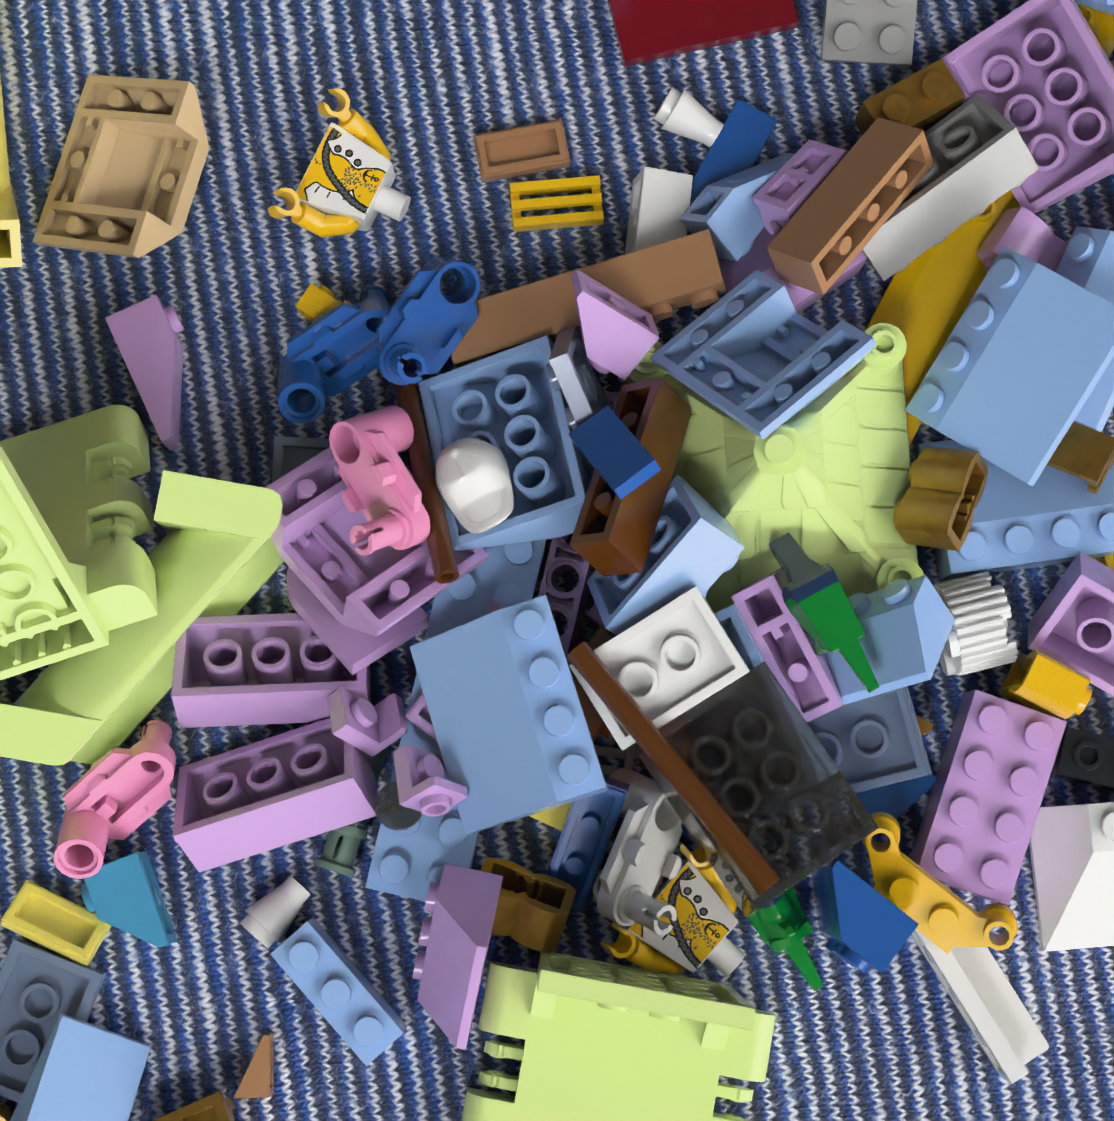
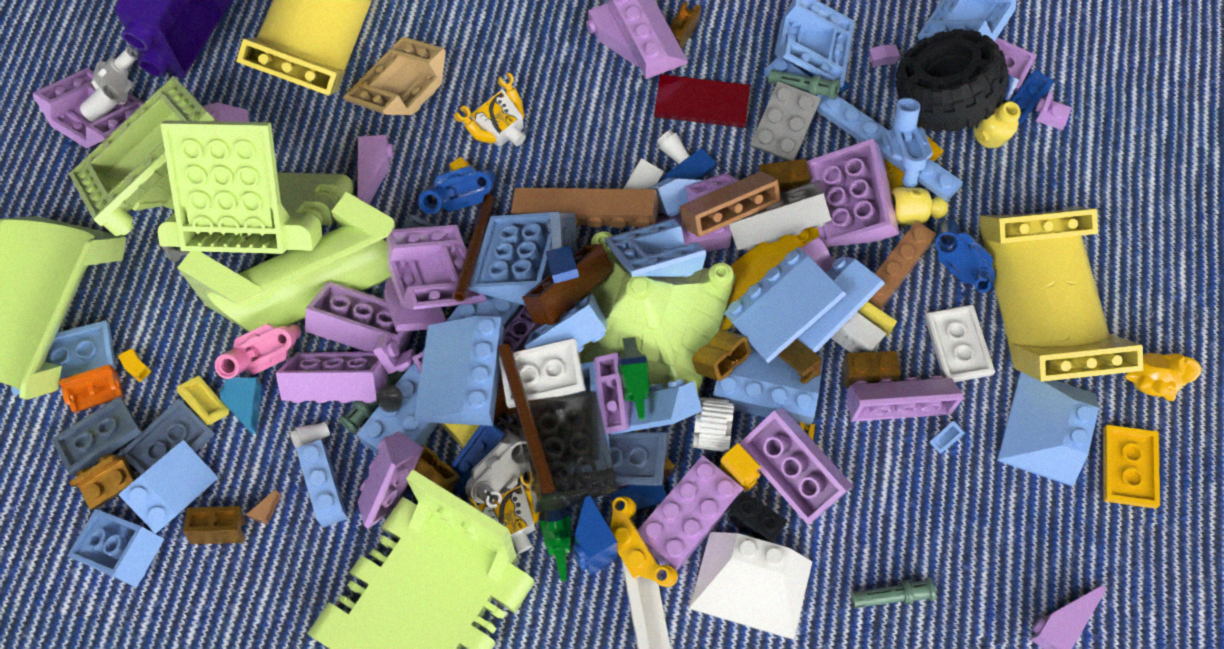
camera: 25 degrees right, 15 degrees down
bright pink piece [329,405,431,556] -> none
blue piece [375,256,481,385] -> none
lavender bracket [393,744,468,817] -> none
white piece [435,437,514,533] -> none
medium nougat tile [473,119,571,183] -> none
yellow tile [509,175,604,232] -> none
lavender slope [571,269,659,380] -> none

